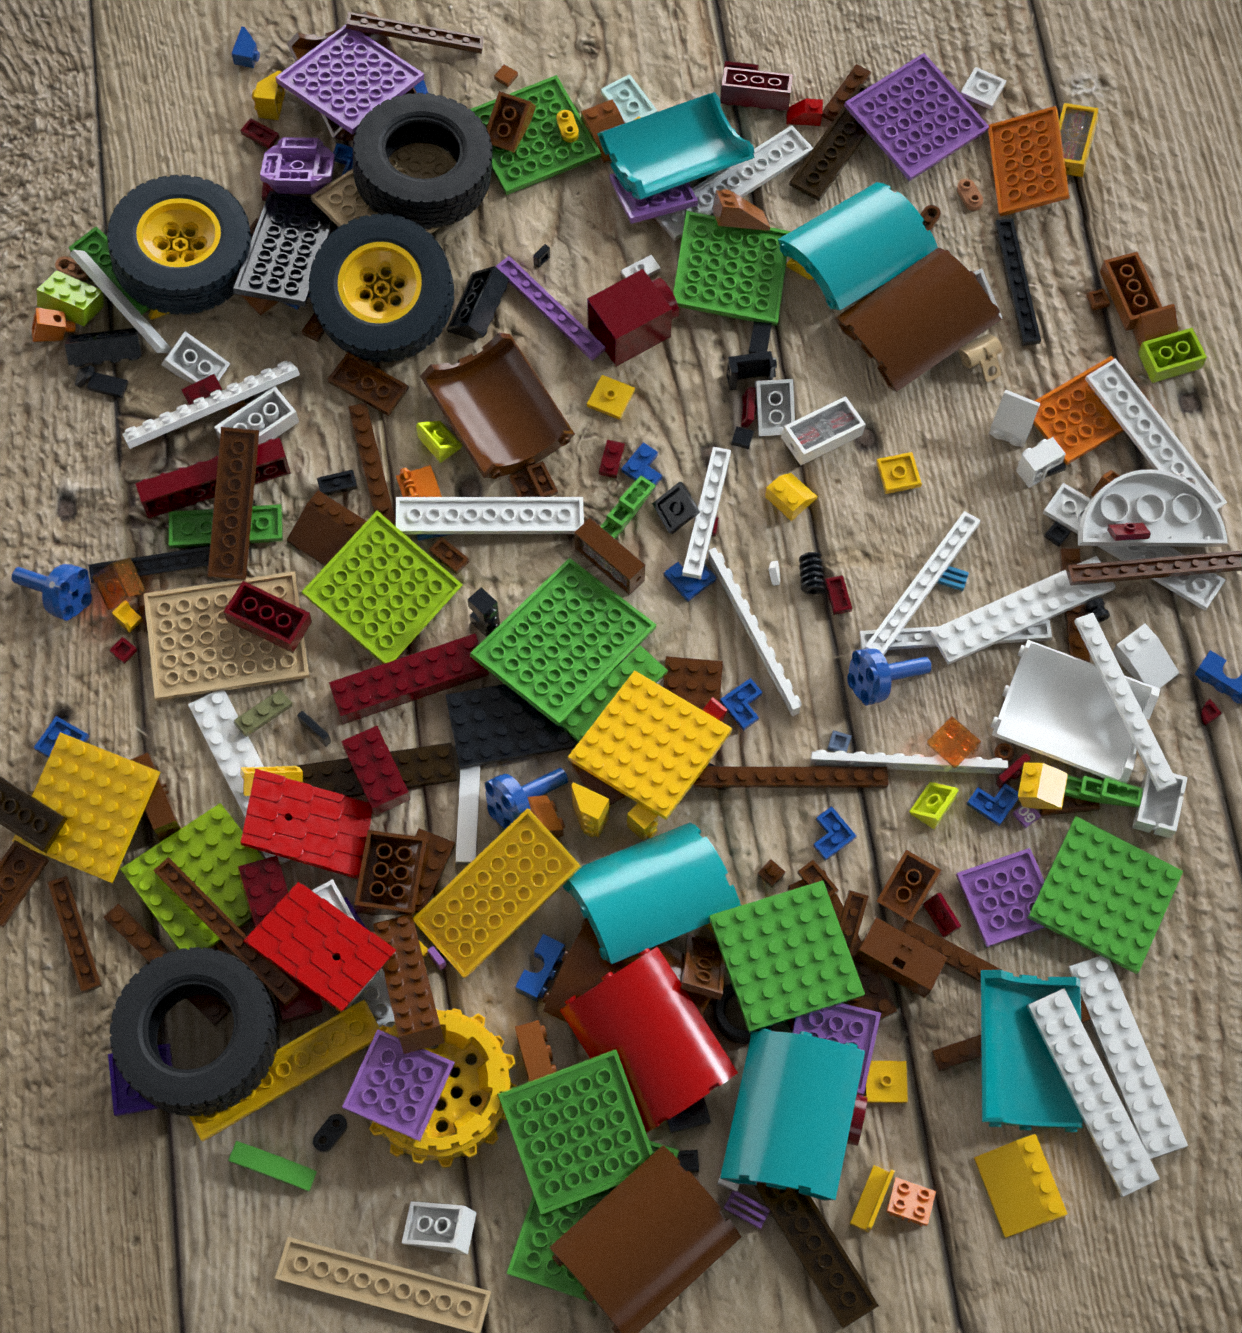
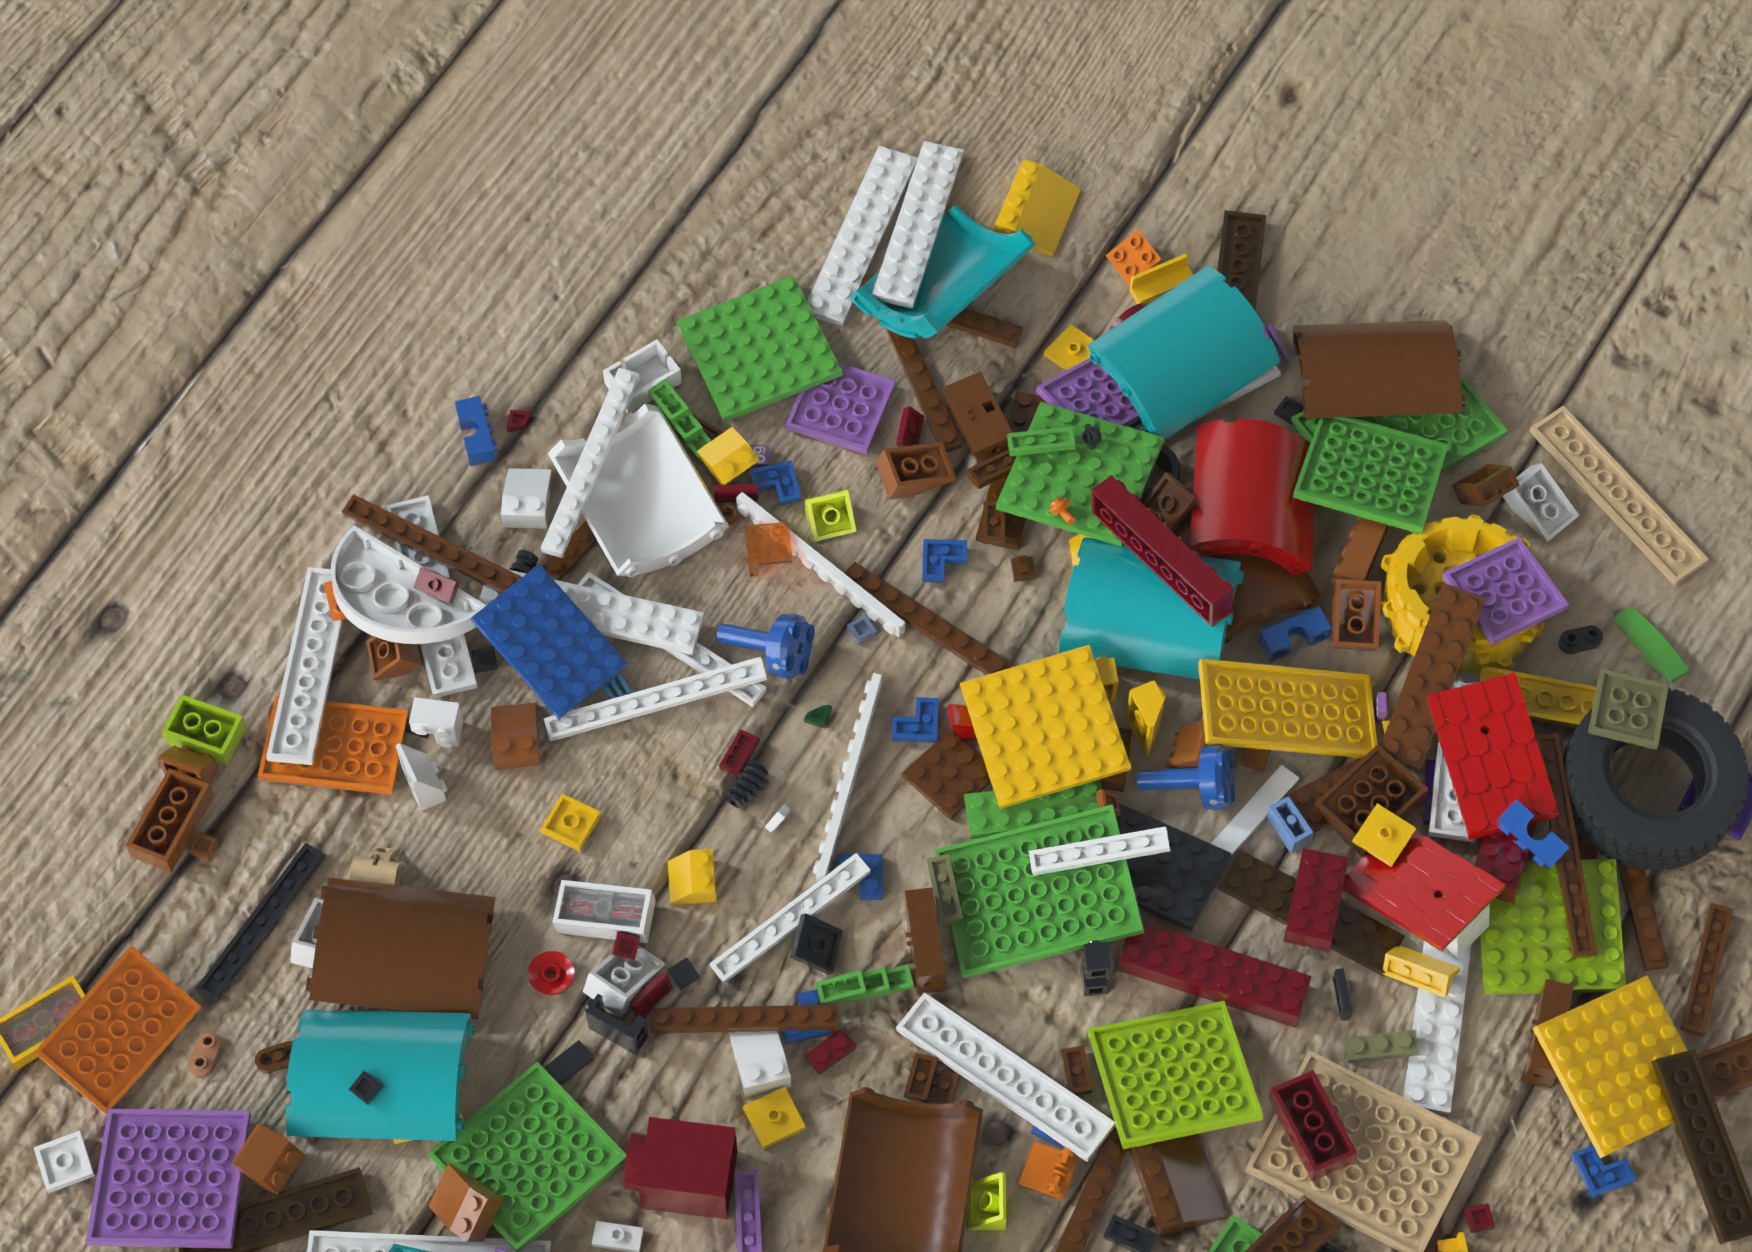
camera: 140 degrees left, 5 degrees down
none -> dark orange slope [231,1123,304,1194]
none -> black tile [348,1071,383,1105]
none -> blue plate [471,564,628,720]
none -> dark orange slope [491,703,541,770]
none -> red dish [528,951,575,995]
none -> dark red plate [611,932,640,960]
none -> reddish brown plate [650,1004,838,1033]
none -> white slope [729,1031,791,1098]
none -> dark green tile [804,705,832,728]
none -> olive plate [926,854,964,925]
none -> bright green plate [1007,427,1075,457]
none -> white plate [1029,827,1170,876]
none -> orange plate [1049,496,1075,525]
none -> black plate [1082,424,1102,450]
none -> dark red brick [1091,475,1233,628]
none -> dark orange tile [1096,789,1121,817]
none -> medium blue brick [1267,796,1314,854]
none -> dark orange slope [1330,579,1381,651]
none -> yellow plate [1352,803,1416,867]
none -> reddish brown window [1452,464,1520,507]
none -> blue arch [1497,799,1569,868]
none -> olive plate [1588,668,1669,750]

